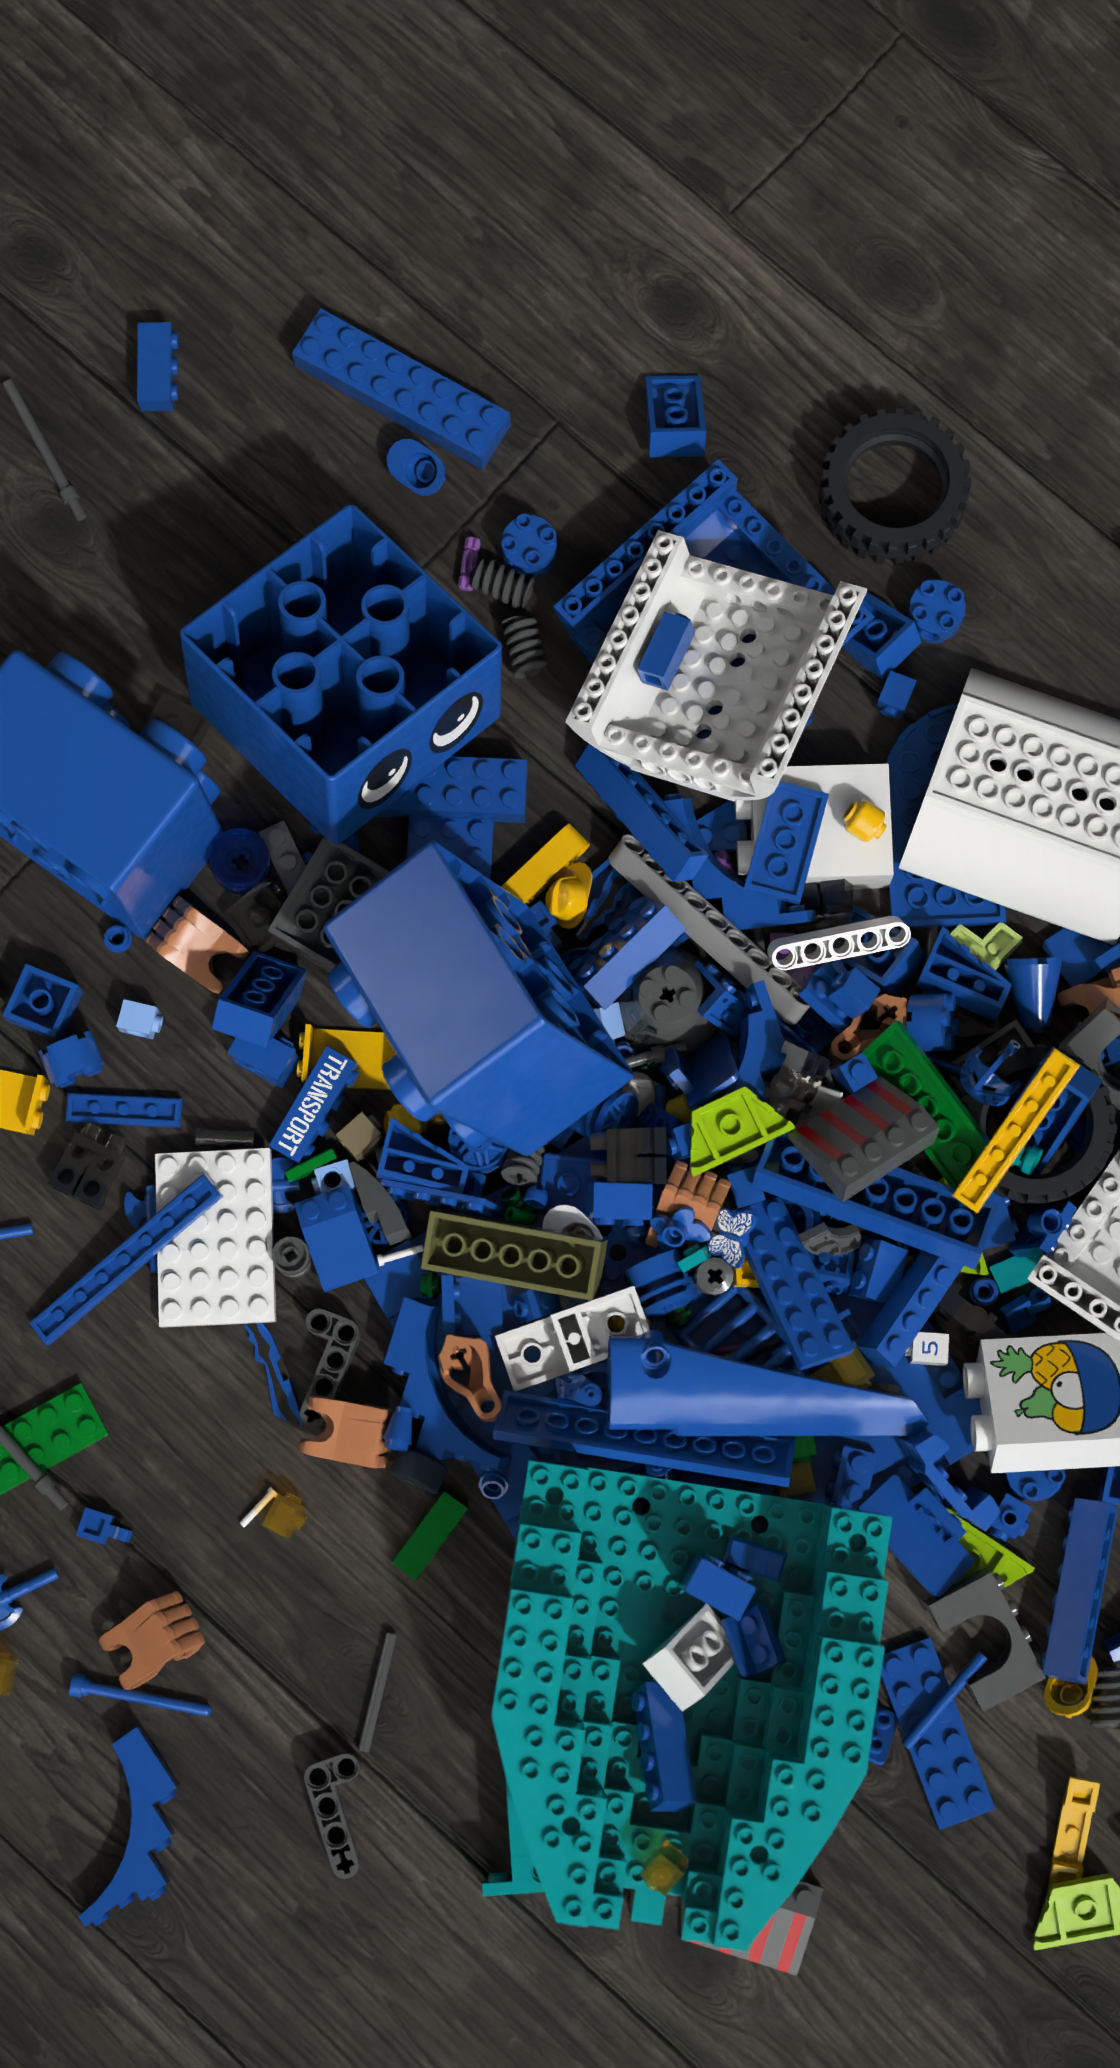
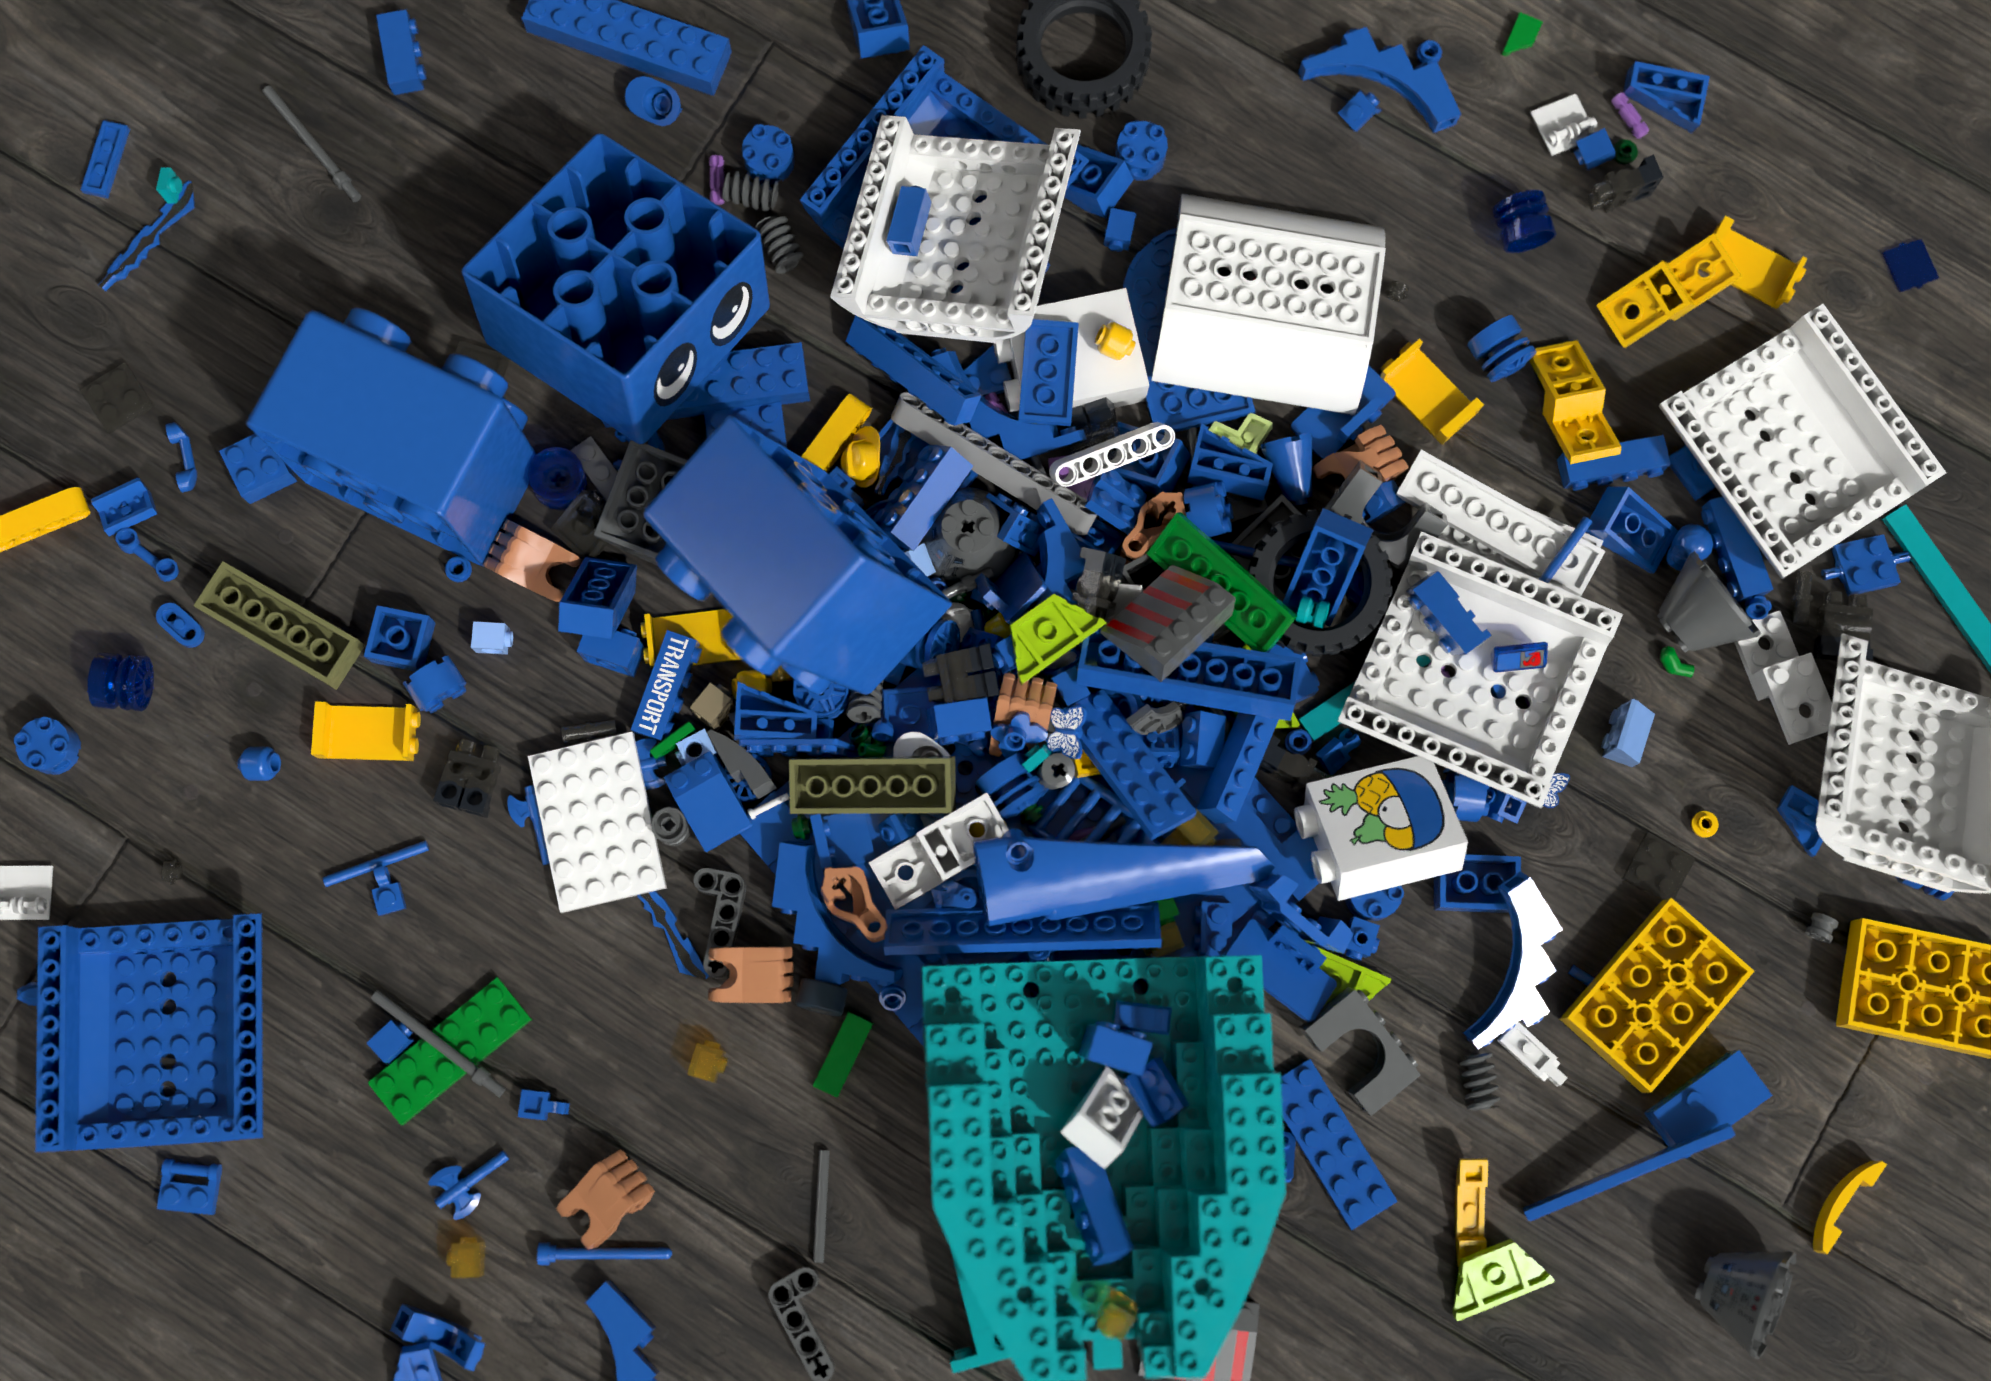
camera: 20 degrees left, 0 degrees up
blue tile [29,1173,224,1346] -> none
blue tile [66,1093,183,1128] -> none
piece [239,1486,279,1528] -> none
blue cone [383,1406,413,1451] -> none
blue brick [828,967,881,1019] -> none
blue brick [830,1053,878,1095] -> none
blue bar [901,1651,987,1750] -> none
white brick [905,1332,949,1366] -> none
yellow tile [952,1048,1081,1213] -> none
blue helmet [960,1040,1024,1106] -> none
blue plate [1009,1201,1077,1258] -> none
blue brick [1041,1498,1118,1685] -> none
yellow piece [1044,1656,1098,1718] -> none

